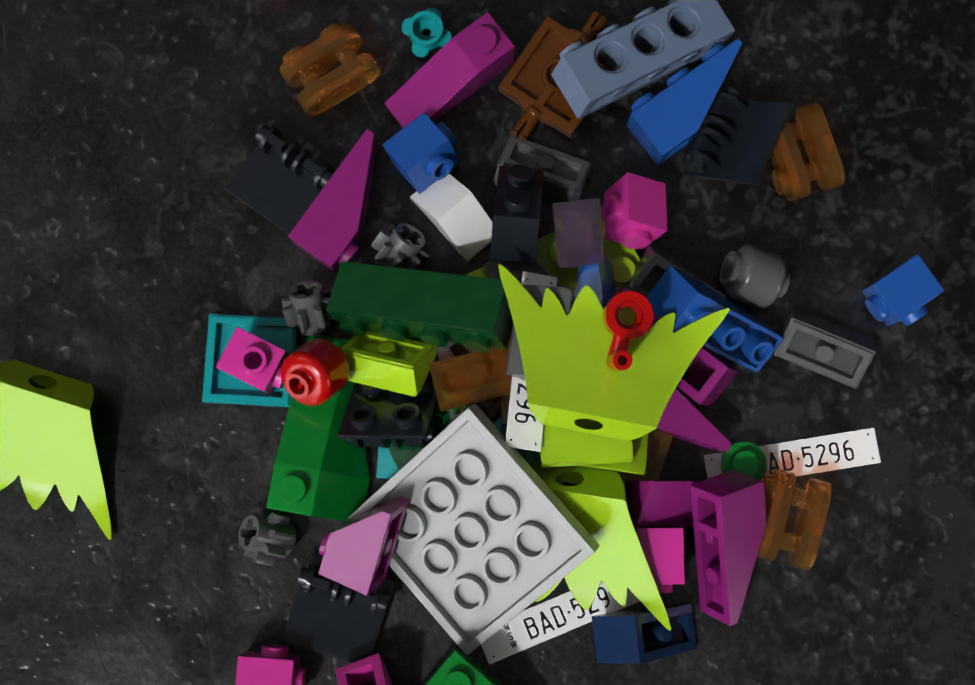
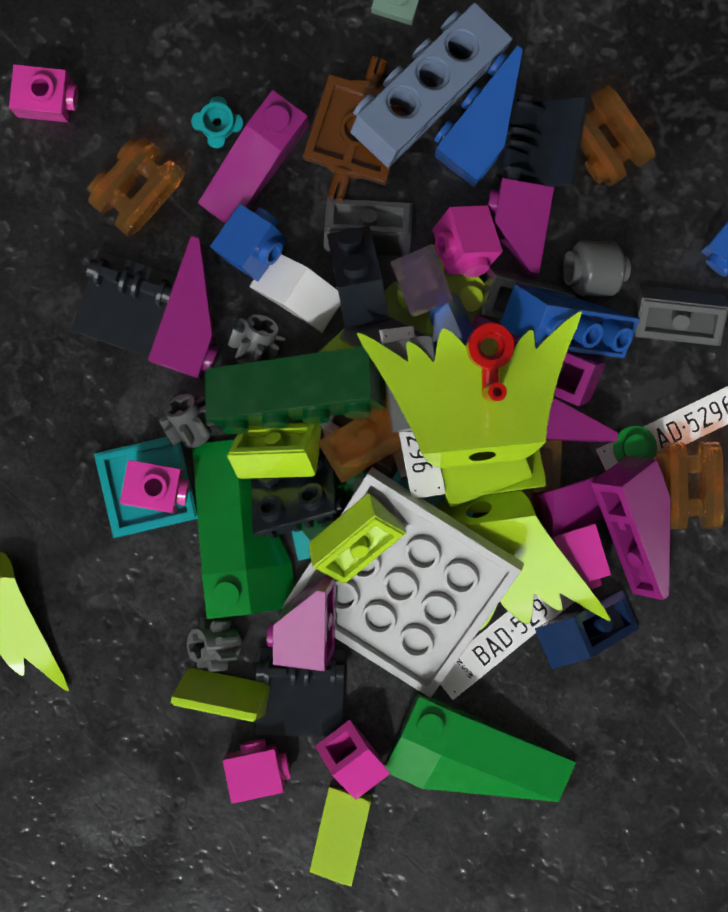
camera: 20 degrees left, 5 degrees up
red head [281,339,349,406] -> none
none -> lime slope [171,668,270,722]
none -> lime slope [309,493,407,584]
none -> magenta slope [487,178,554,278]

